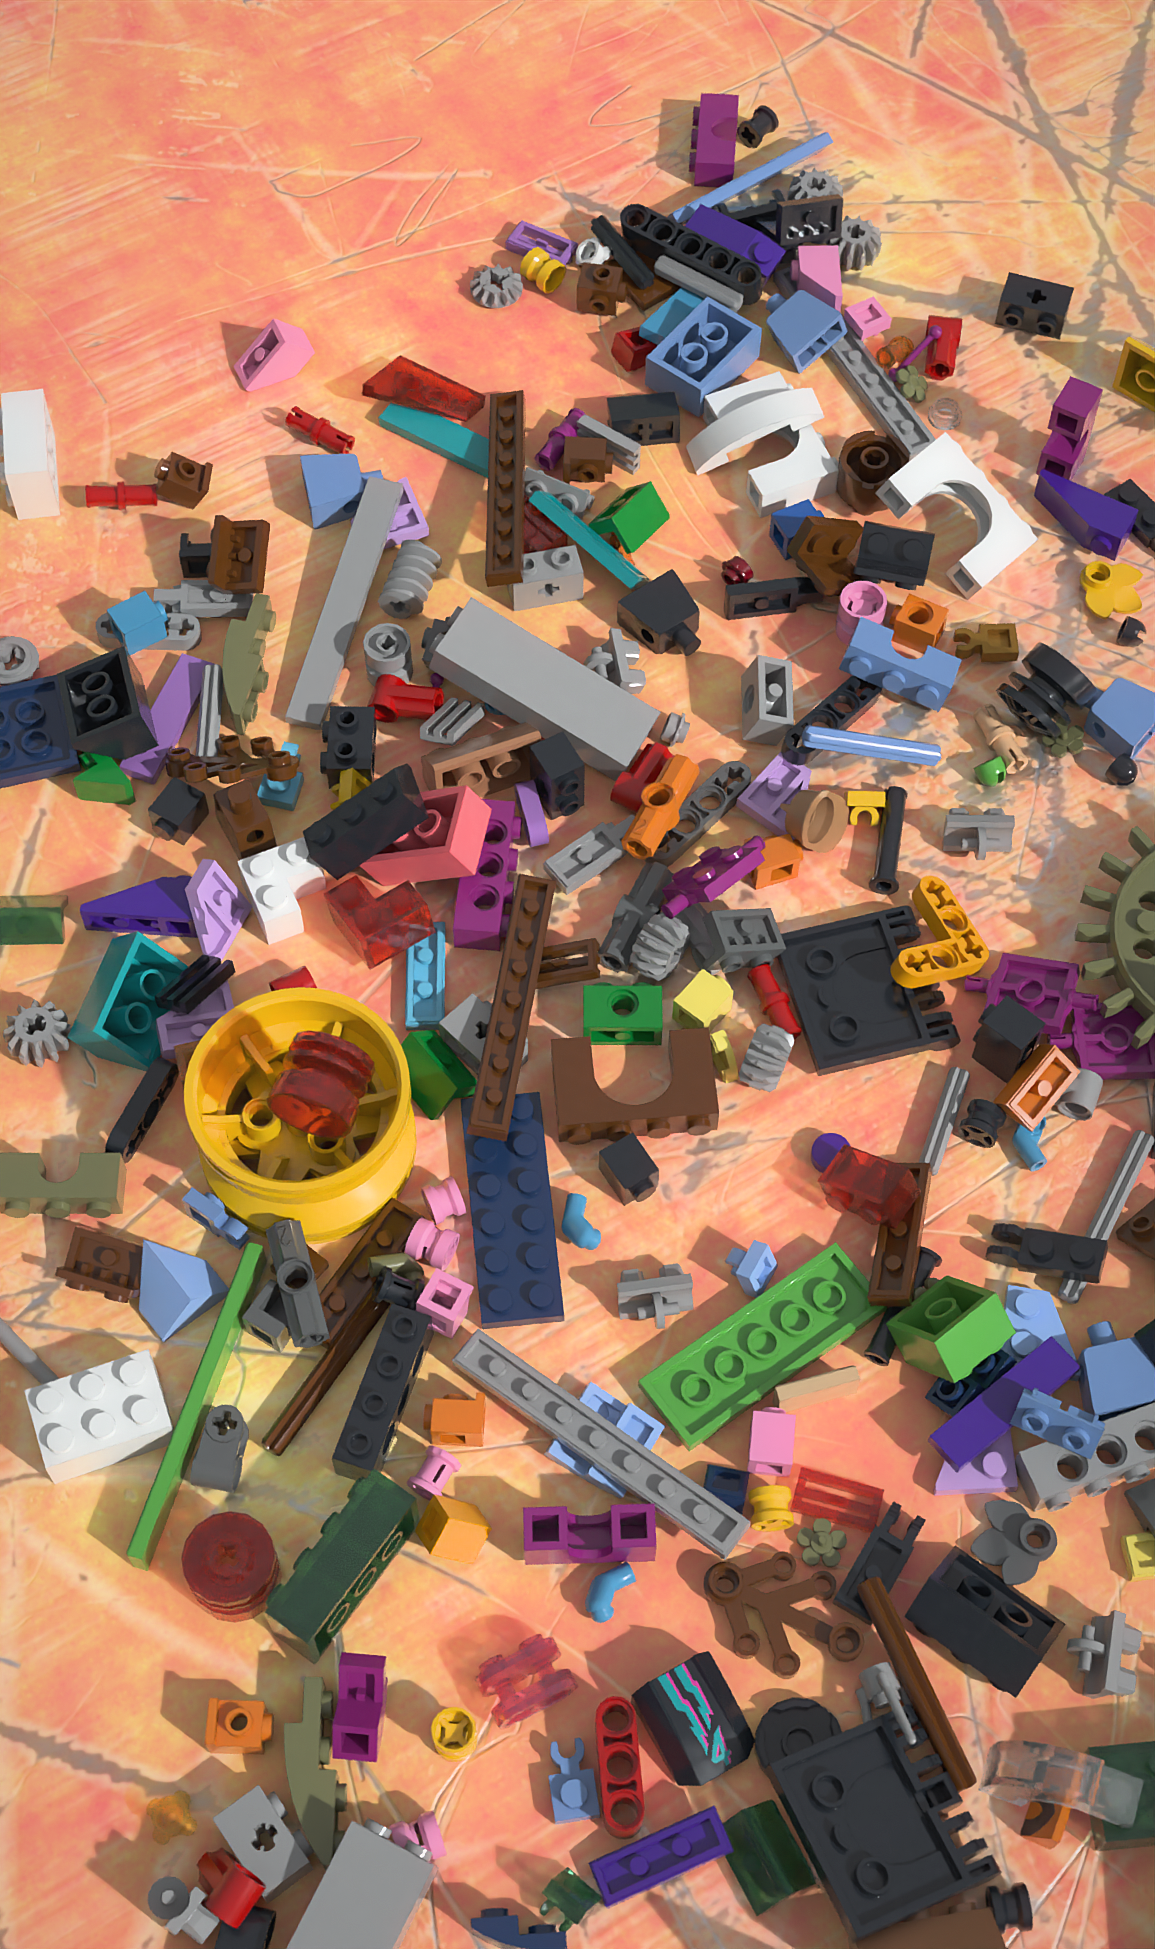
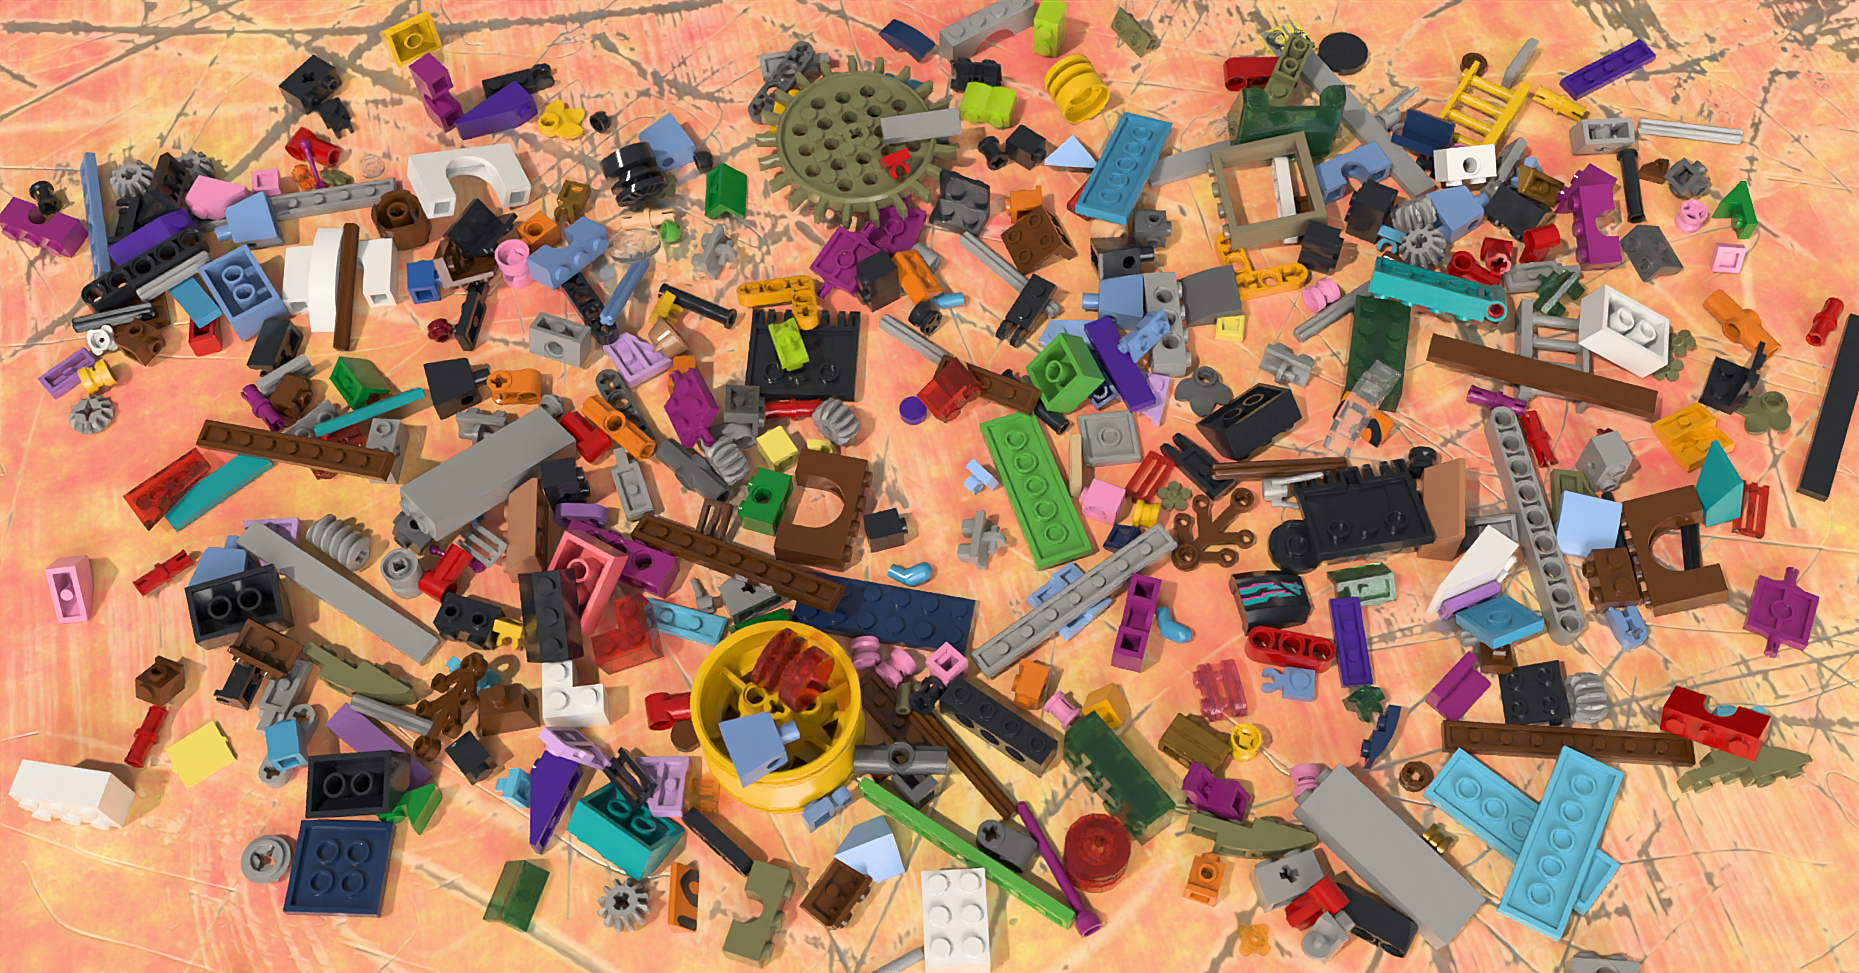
camera: 70 degrees left, 0 degrees up
none -> light yellow piece [165,721,236,790]
none -> black slope [184,563,295,651]
none -> black plate [315,97,354,139]
none -> reddish brown axle [333,223,360,351]
none -> orange piece [486,368,542,405]
none -> medium azure tile [494,768,531,808]
none -> clear tile [608,226,661,264]
none -> orange slope [667,862,699,933]
none -> light grey hand [690,578,714,613]
none -> green panel [705,162,747,220]
none -> medium blue torso [718,712,800,788]
none -> lime hips [768,318,809,371]
none -> magenta piece [1016,801,1103,938]
none -> light grey tile [1077,410,1141,468]
none -> pearl gold brick [1157,712,1231,776]

